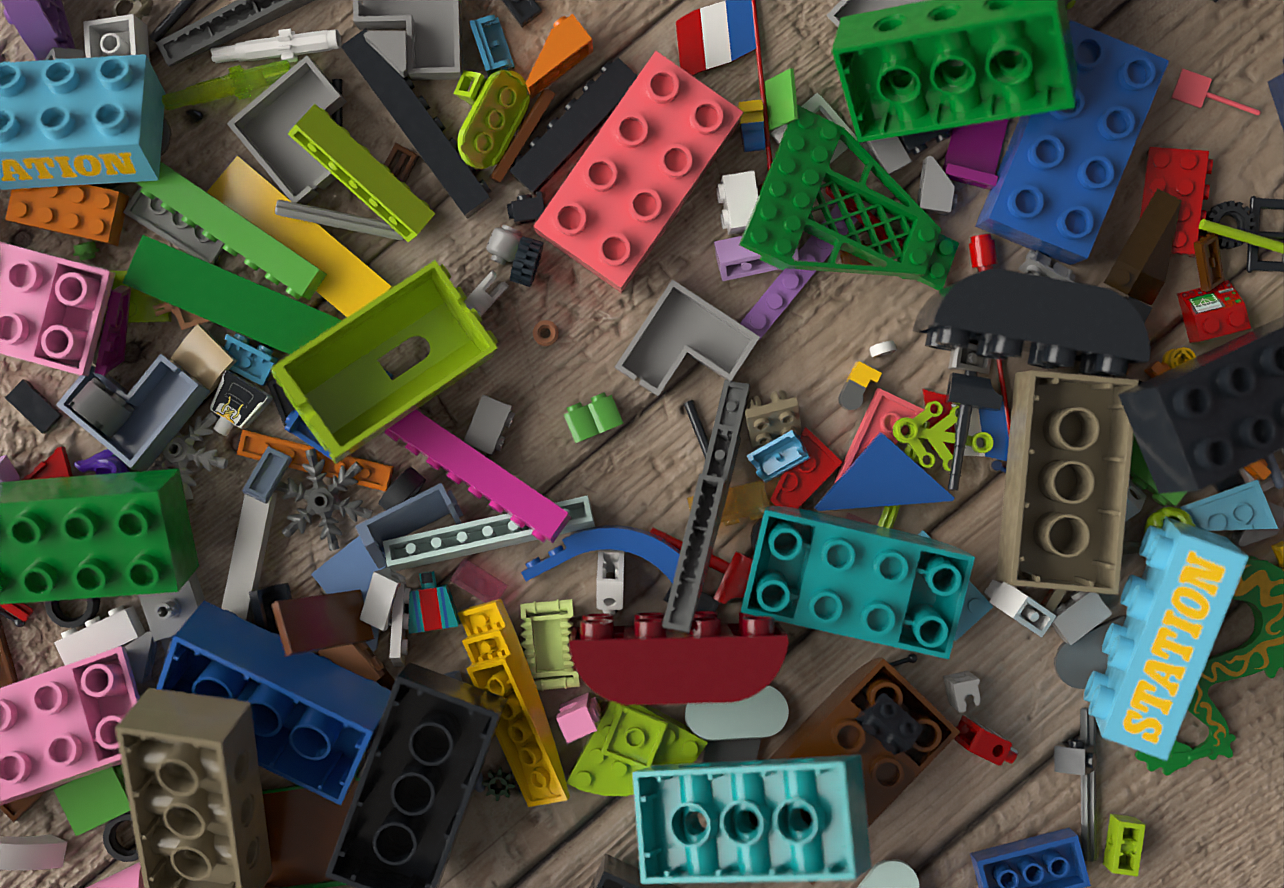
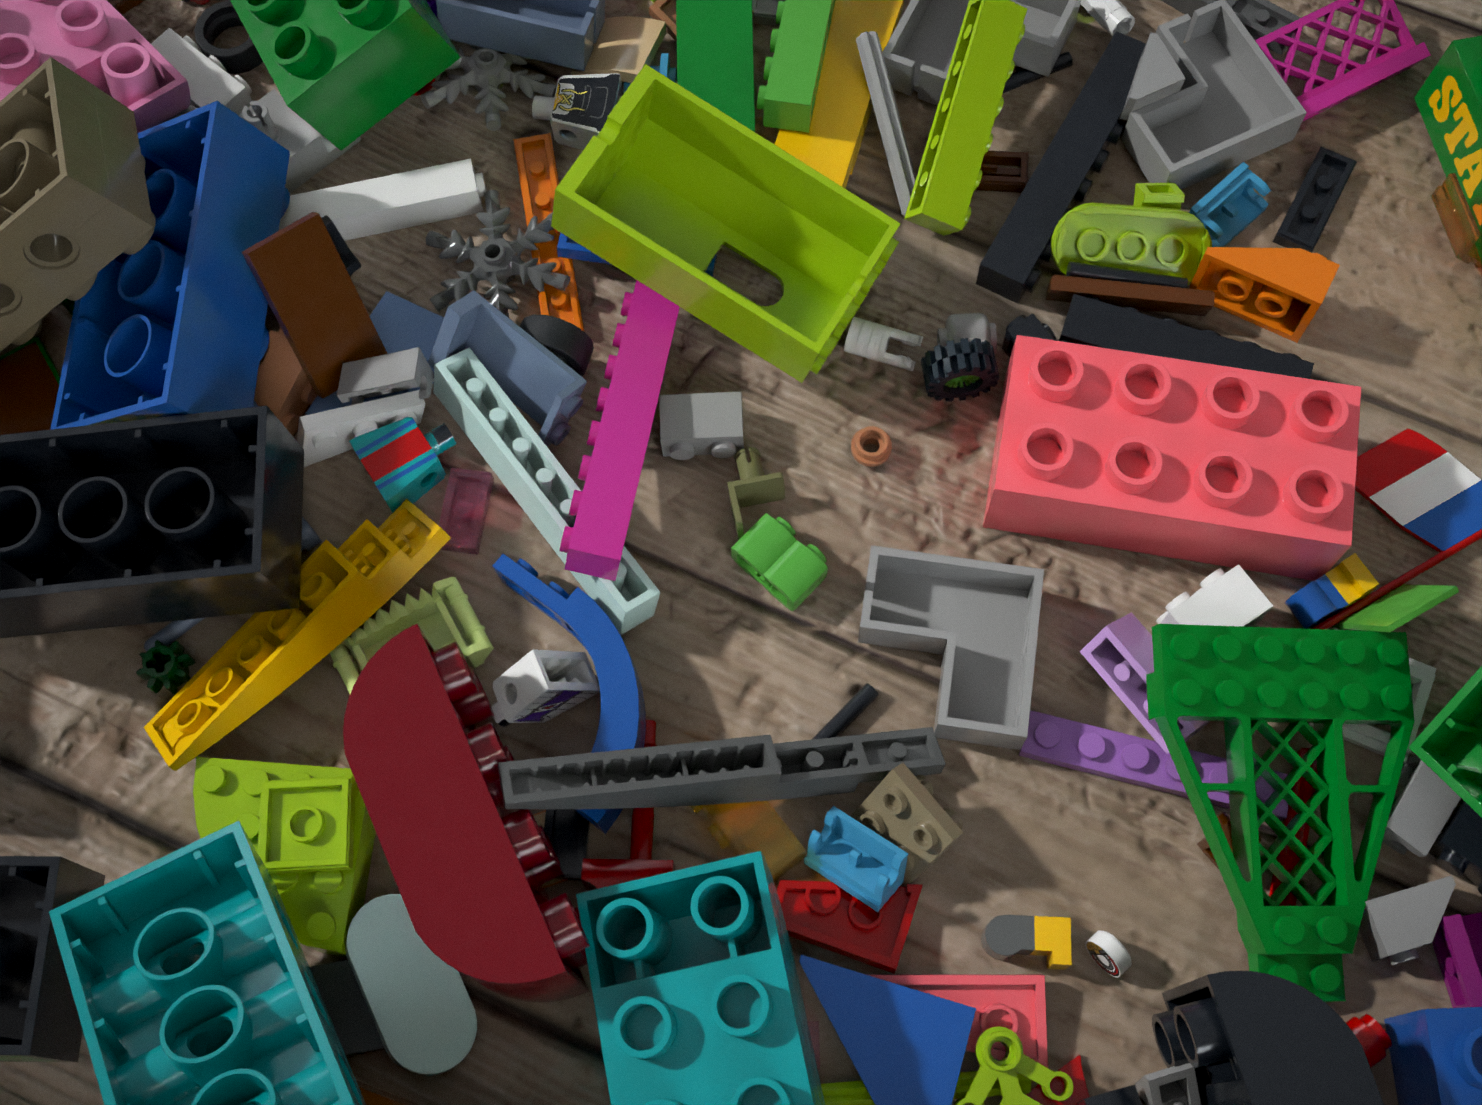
camera: 70 degrees right, 20 degrees down
sand blue tile [242,446,292,504] -> none
bright pink arch [556,692,601,743] -> none
none -> olive bracket [727,447,785,540]
none -> black bar [1066,261,1188,288]

